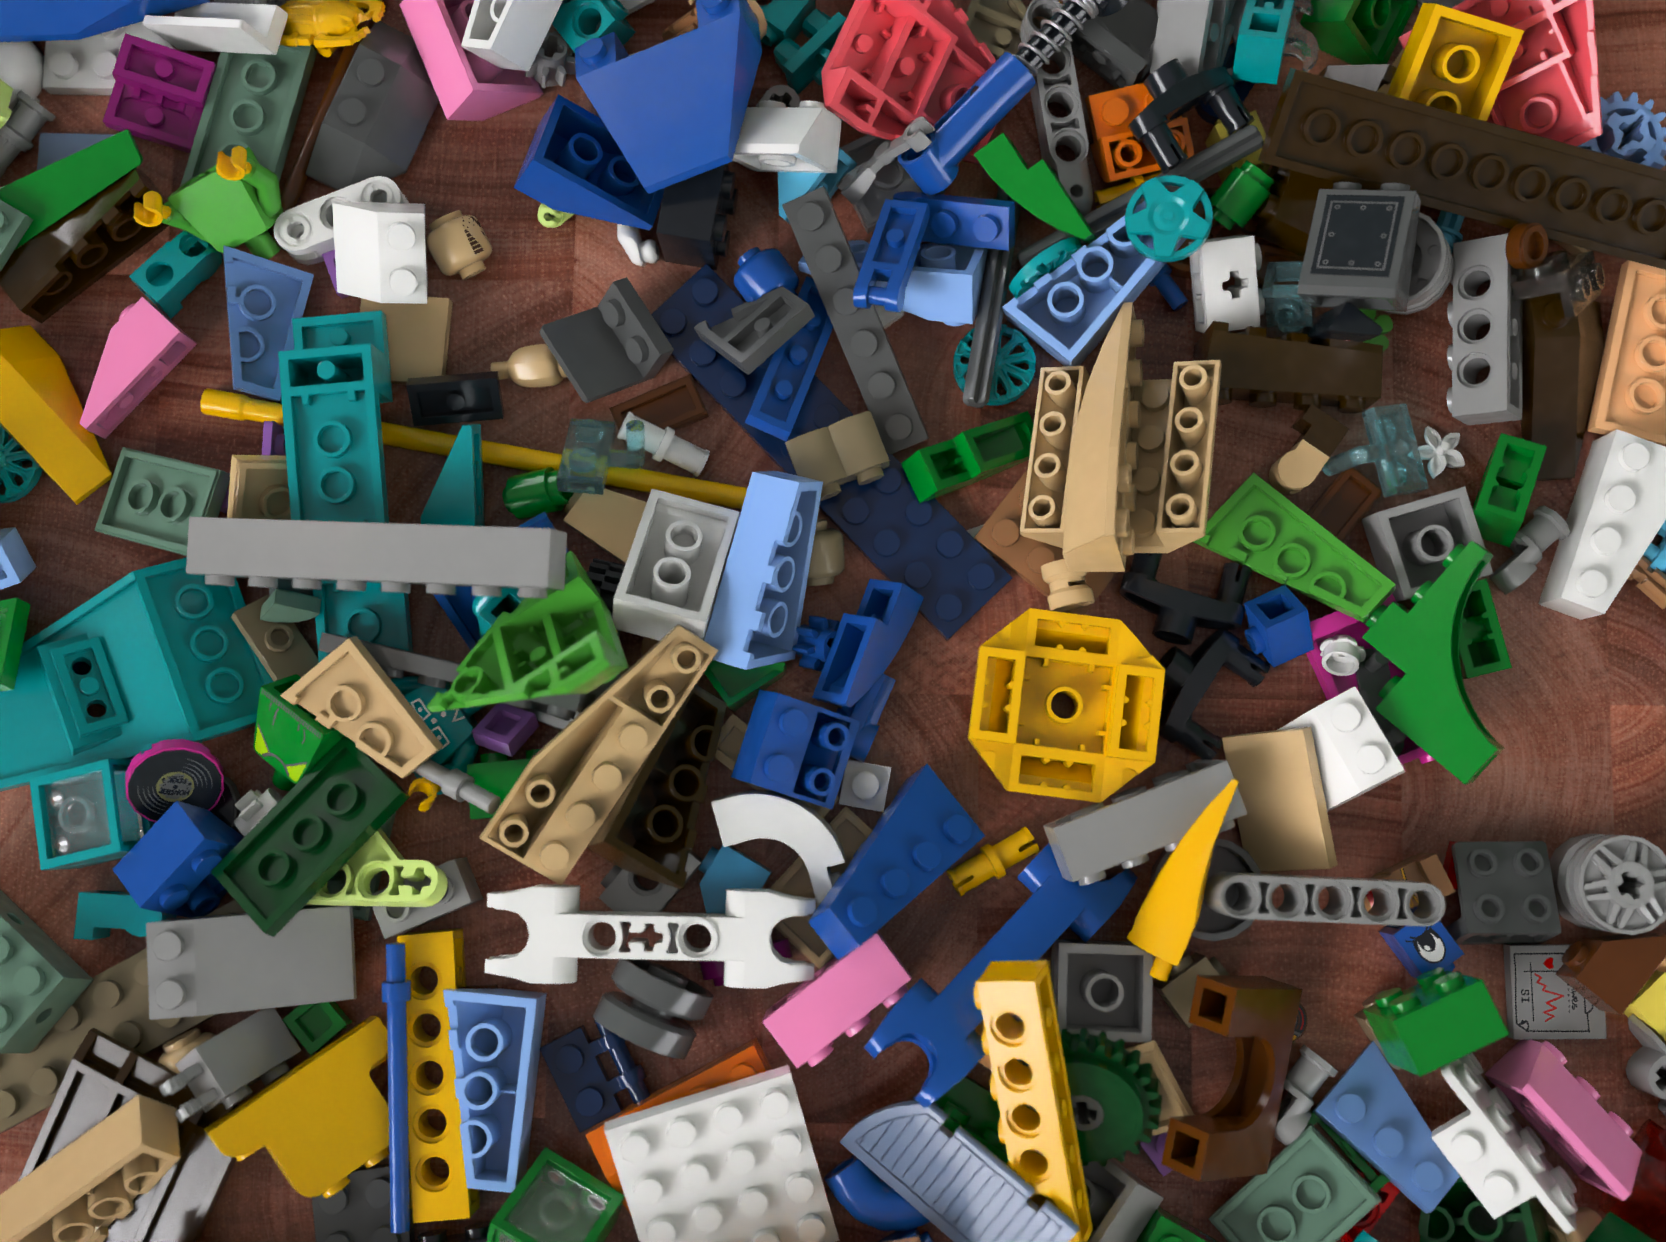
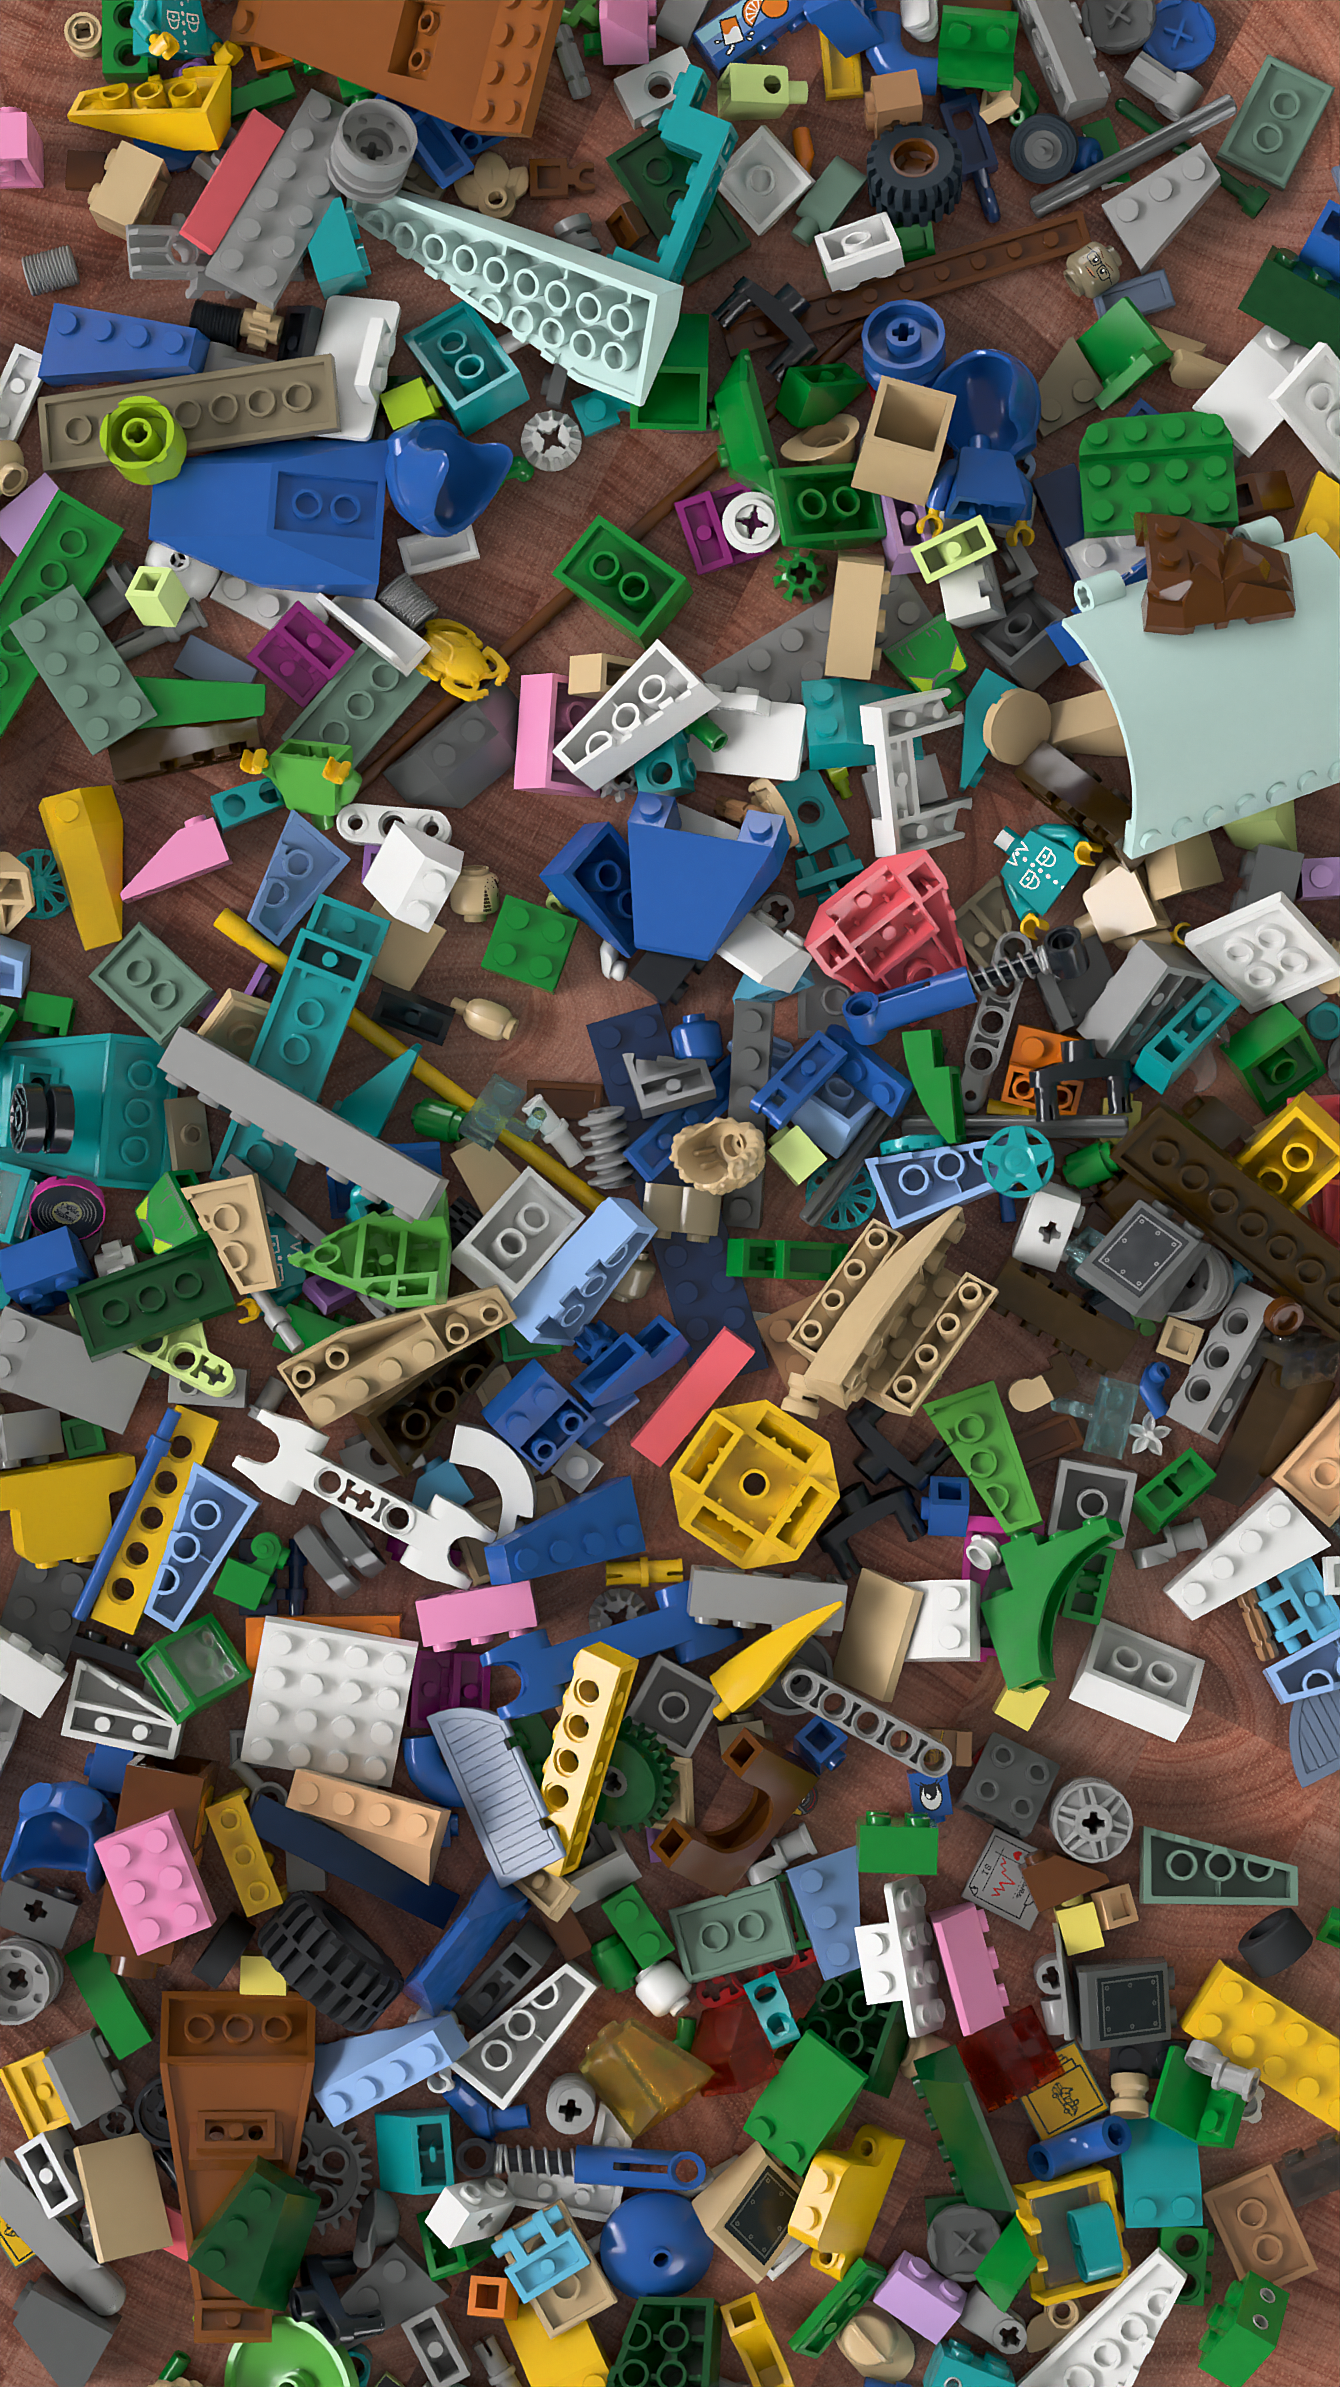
camera: 25 degrees right, 5 degrees up
sand green tile [260,588,321,623] -> none
dark grey bracket [539,277,674,403] -> none
light grey piece [837,117,936,204] -> none
none -> black wheel [10,1083,75,1154]
none -> green brick [17,991,78,1037]
none -> green brick [213,1531,291,1611]
none -> light grey pin [248,1375,290,1424]
none -> magenta slope [407,1650,491,1728]
none -> green piece [481,894,579,995]
none -> light grey piece [578,1106,636,1189]
none -> light grey gear [588,1588,649,1632]
none -> coral tile [630,1326,755,1467]
none -> tan hair [669,1117,766,1195]
none -> yellowish green brick [767,1125,827,1187]
none -> blue brick [792,1715,848,1776]
none -> light yellow brick [992,1684,1050,1731]
none -> white slope [1069,1618,1205,1743]
none -> blue arm [1138,1361,1171,1420]
none -> tan plate [1154,1316,1205,1365]

